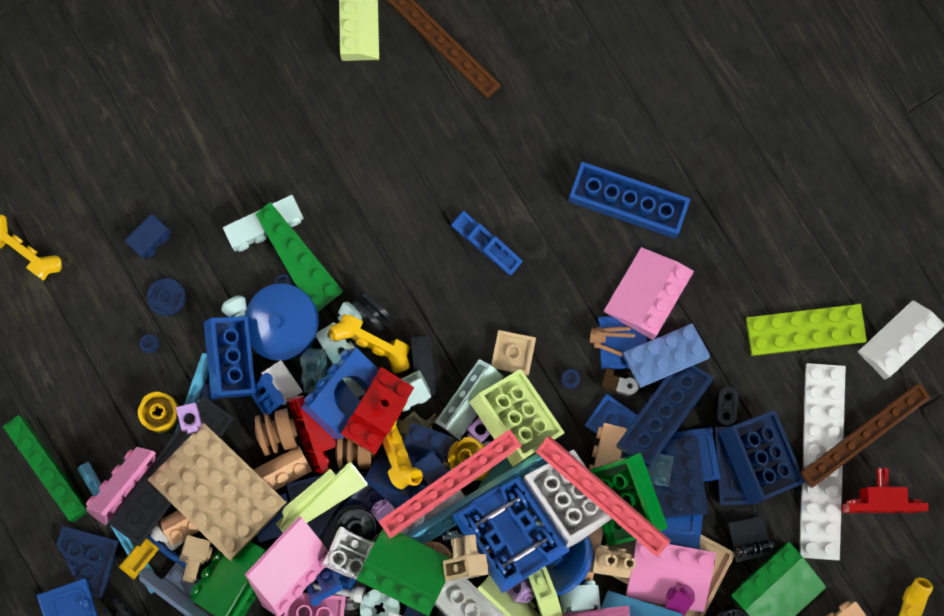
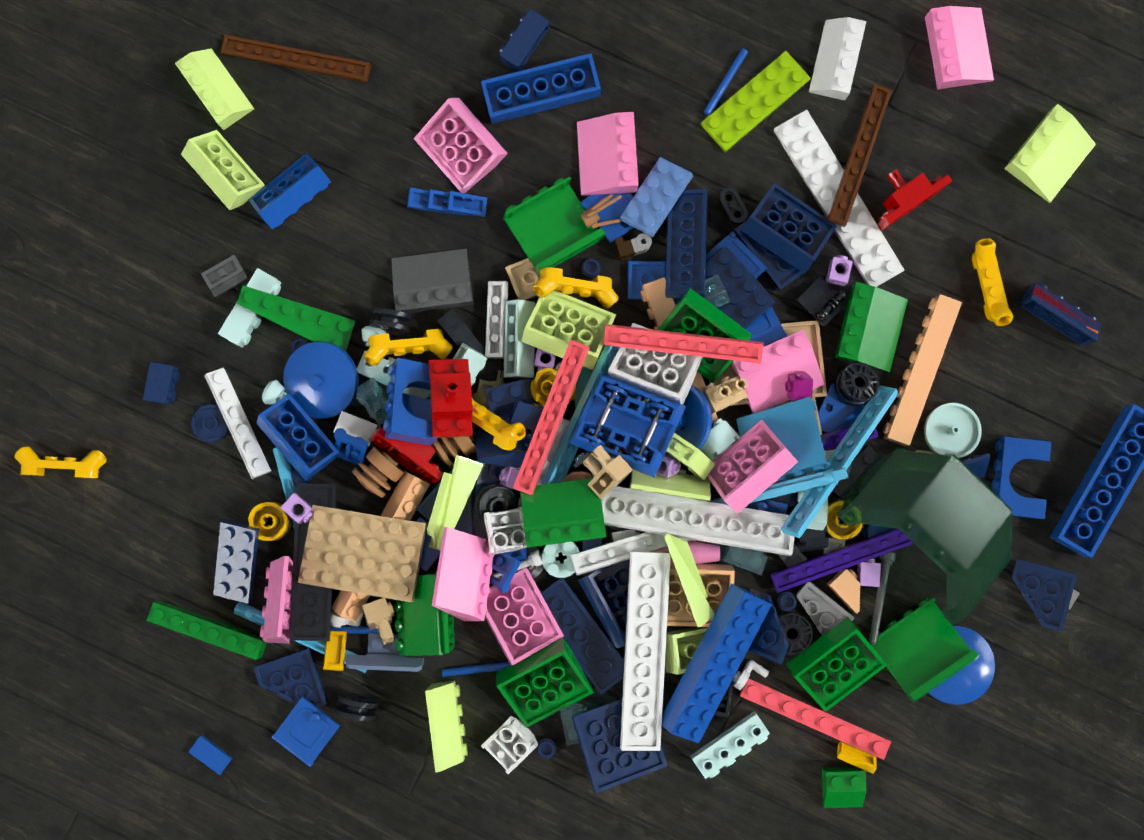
camera: 30 degrees left, 5 degrees up
dark blue plate [139,334,159,353] -> none
none -> yellowish green slope [181,130,265,210]
none -> dark grey plate [201,255,249,298]
none -> white plate [205,368,271,479]
none -> plate [213,520,259,604]
none -> blue slope [249,153,331,230]
none -> dark grey slope [392,249,474,313]
none -> bright pink slope [414,98,508,193]
none -> white brick [485,281,508,359]
none -> dark blue brick [499,9,550,72]
none -> green panel [503,177,606,276]
none -> yellow plate [533,267,618,309]
none -> blue bar [704,48,748,116]
none -> lavender brick [826,255,853,286]

